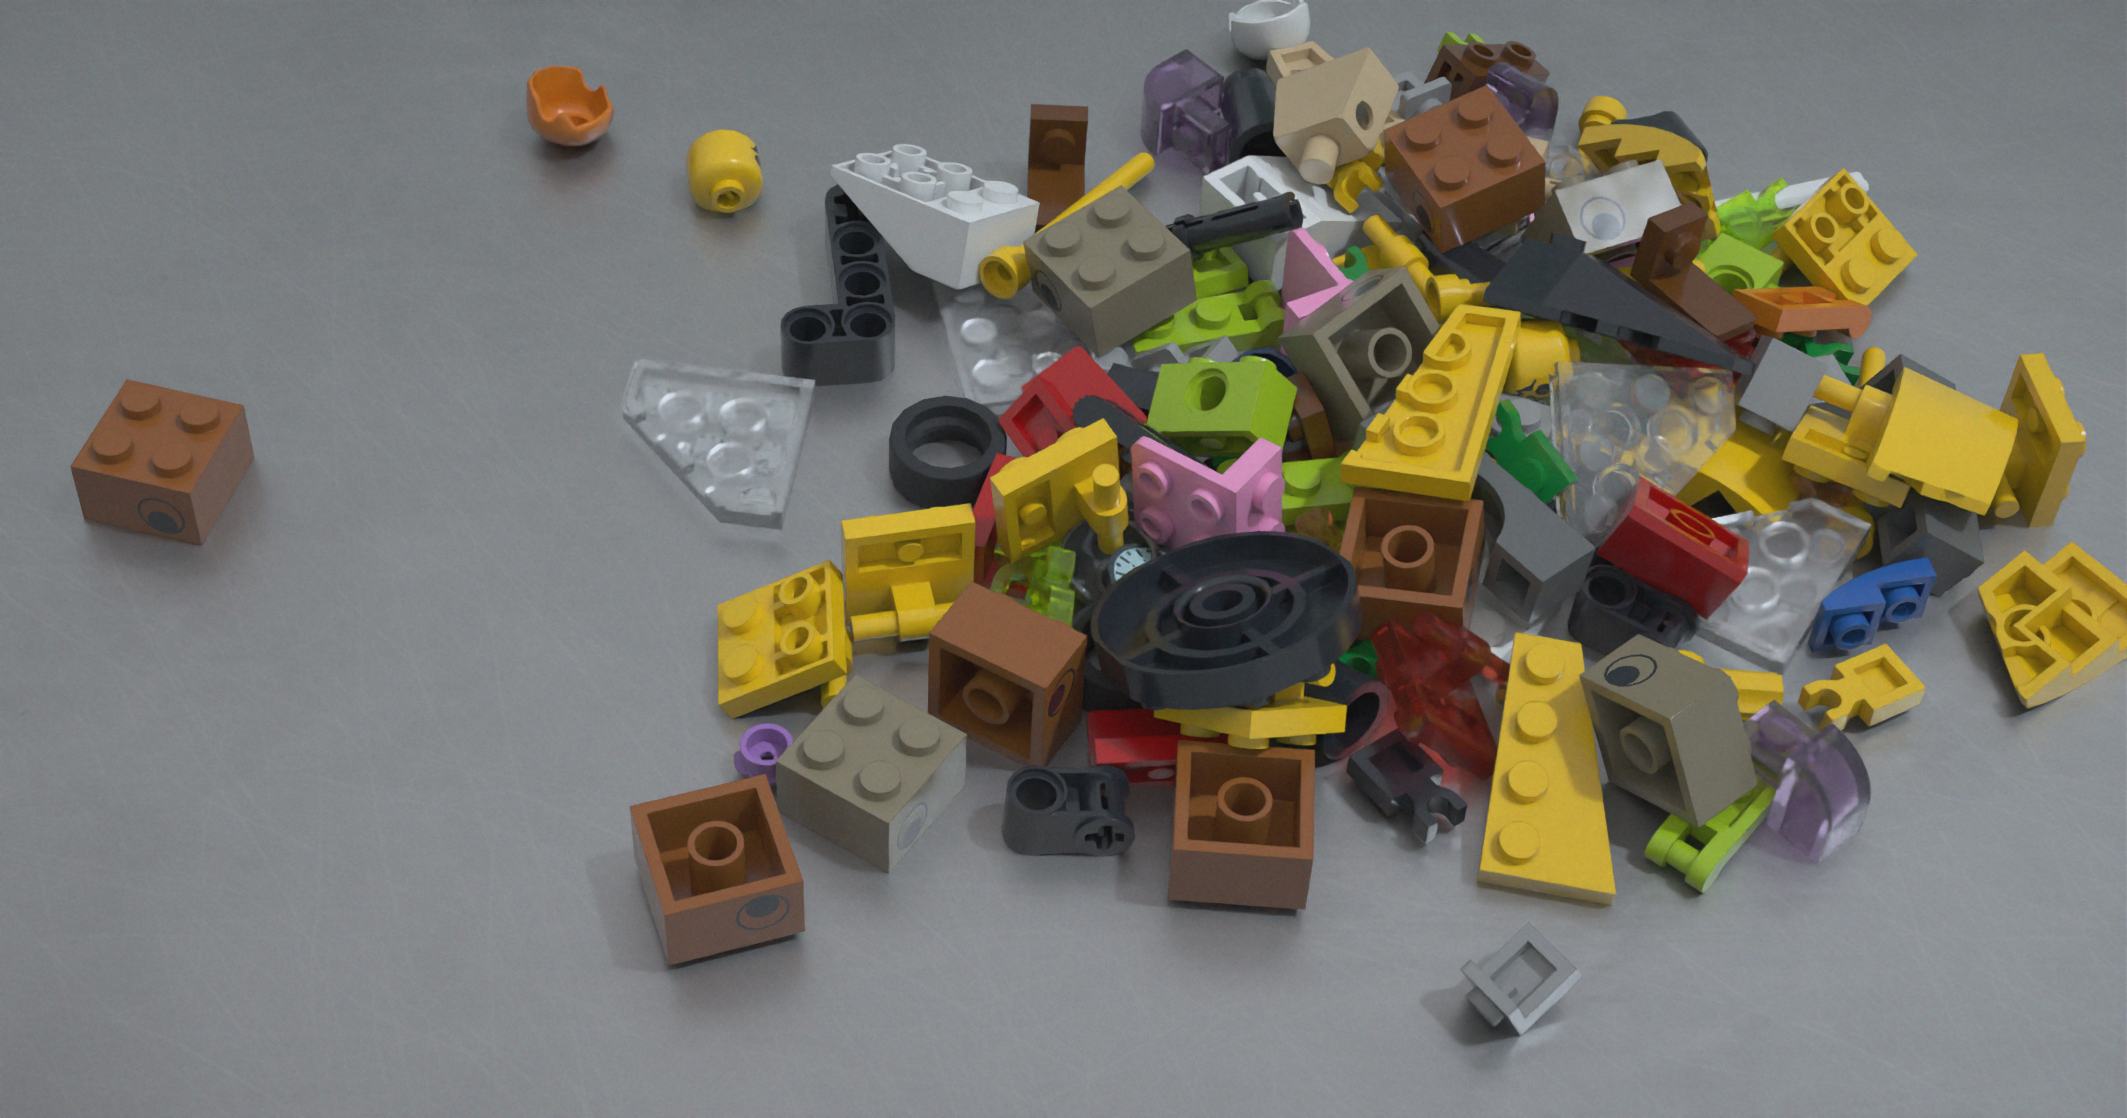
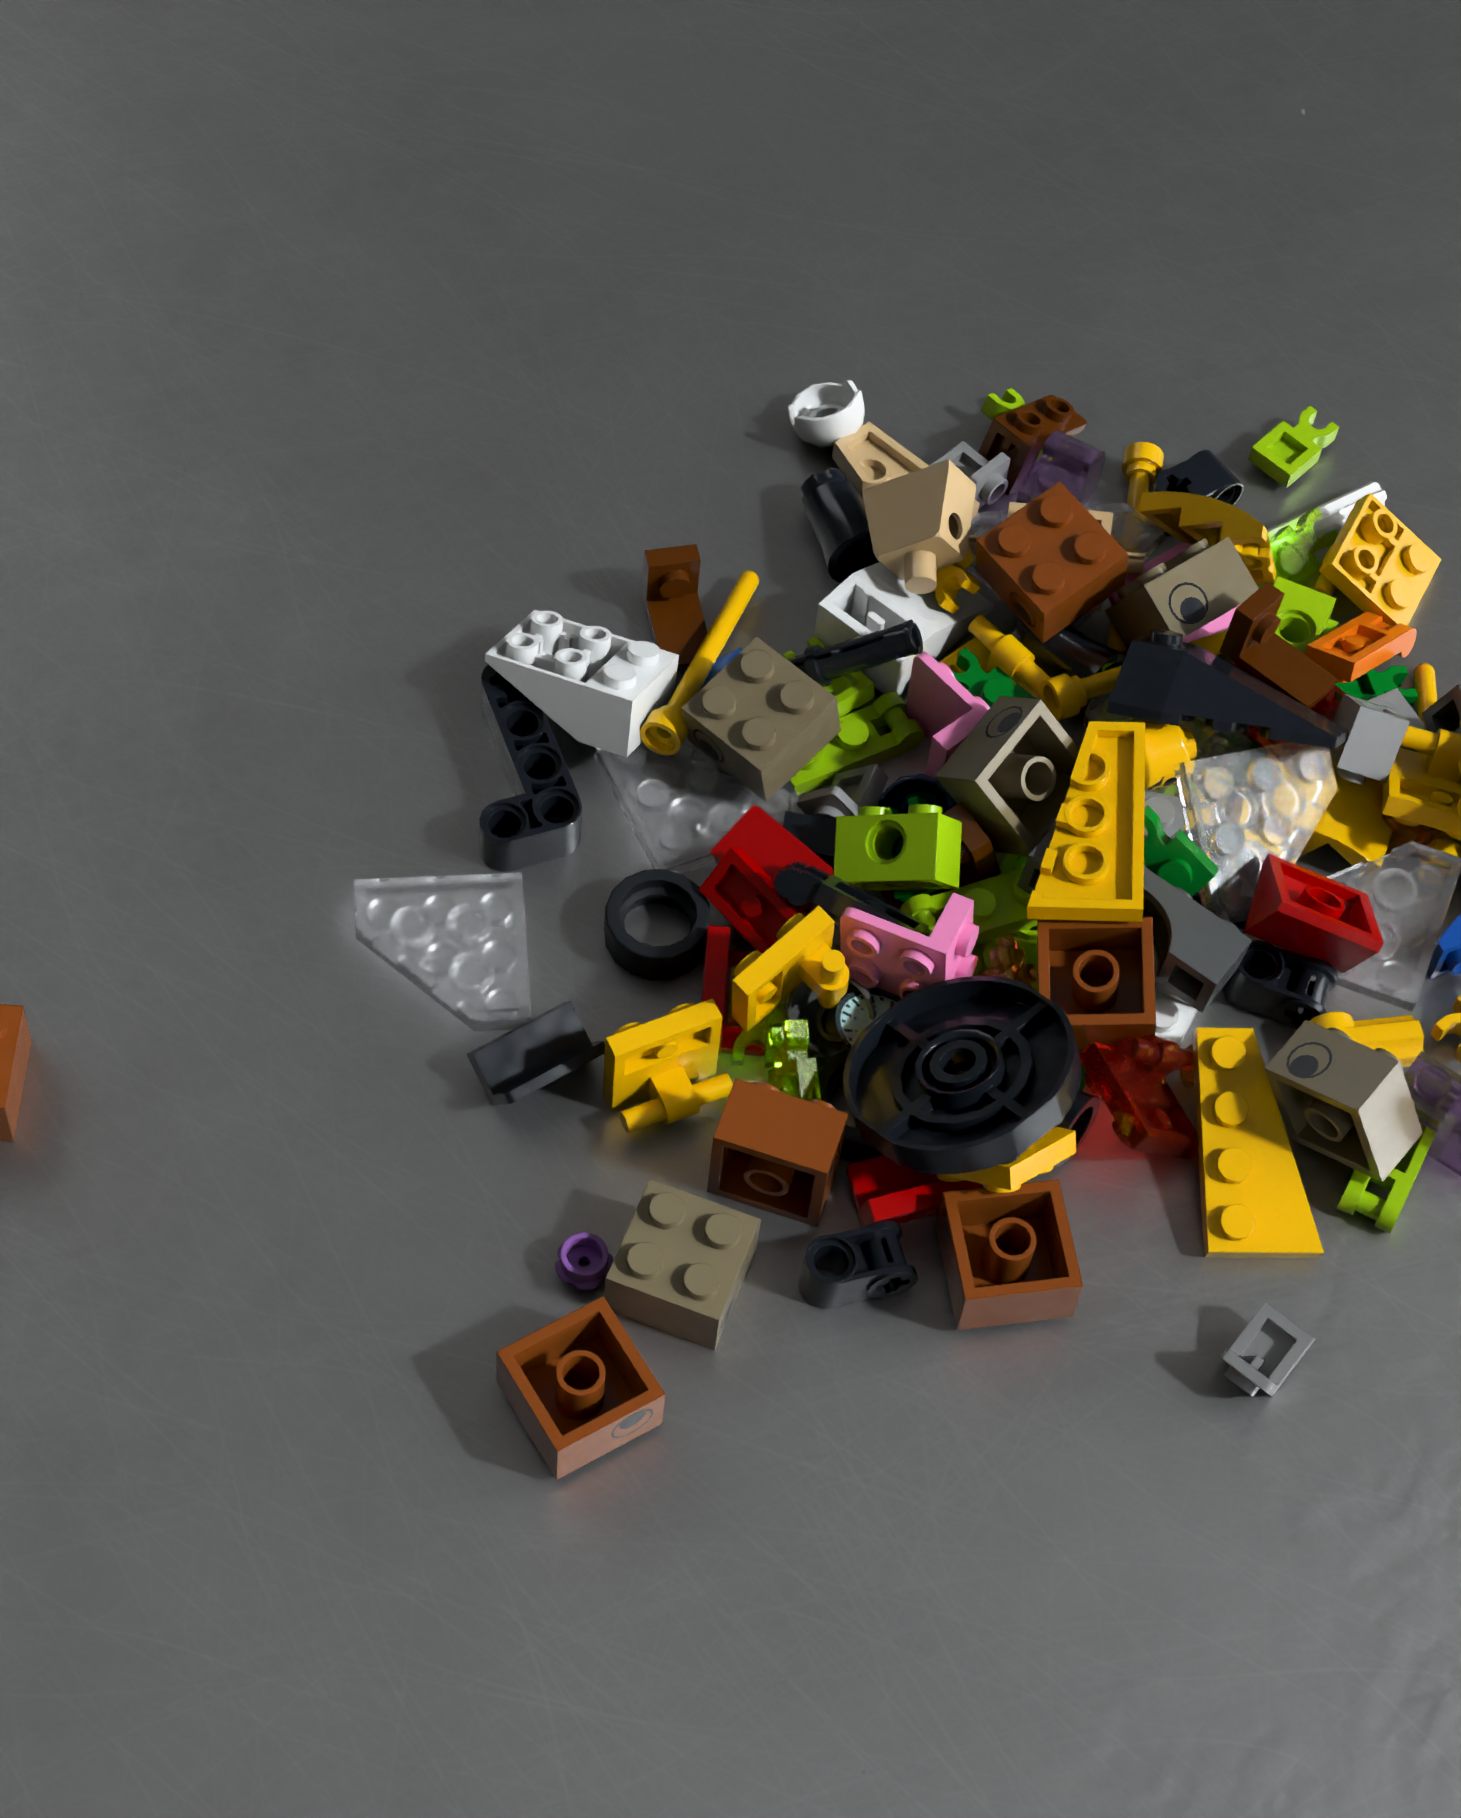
camera: 15 degrees left, 10 degrees up
orange hair [526,66,614,147] -> none
yellow head [686,129,764,213] -> none
yellow plate [717,560,853,719] -> none
clear purple brick [1140,49,1230,175] -> none
black plate [1346,727,1468,844] -> none
none -> black panel [466,1001,605,1105]
none -> lime plate [1248,406,1339,488]

